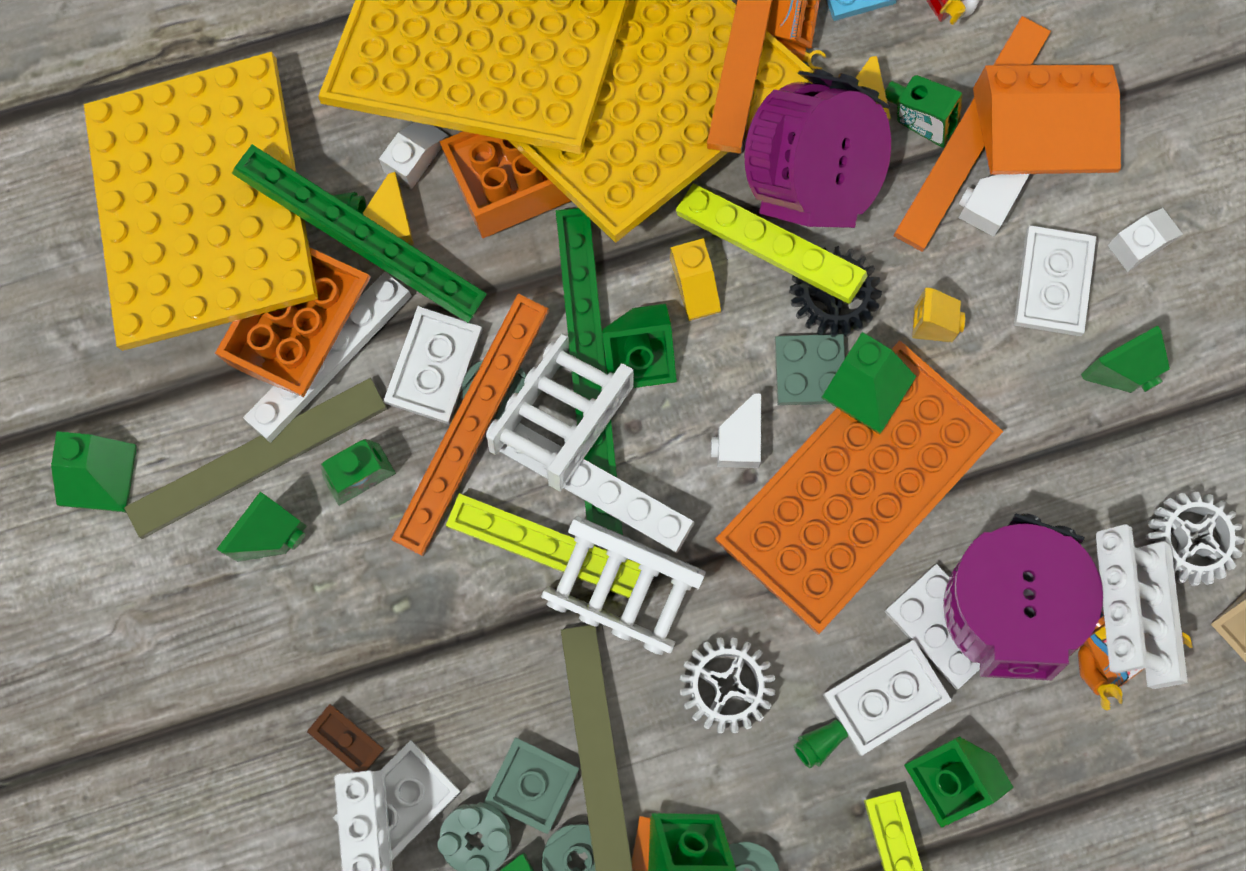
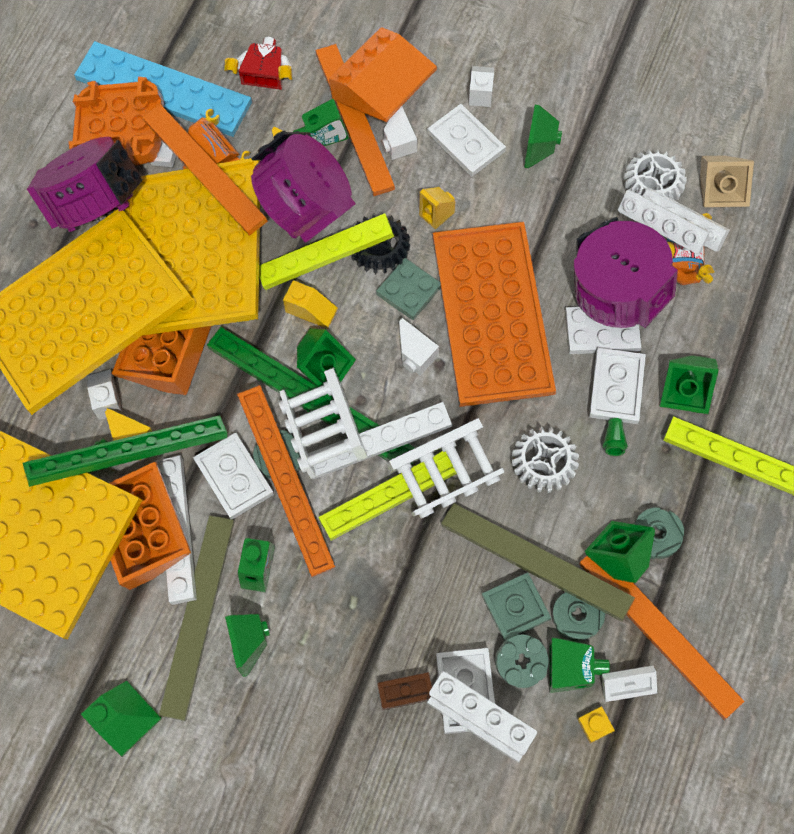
camera: 50 degrees left, 10 degrees down
green slope [821,332,917,434] -> none

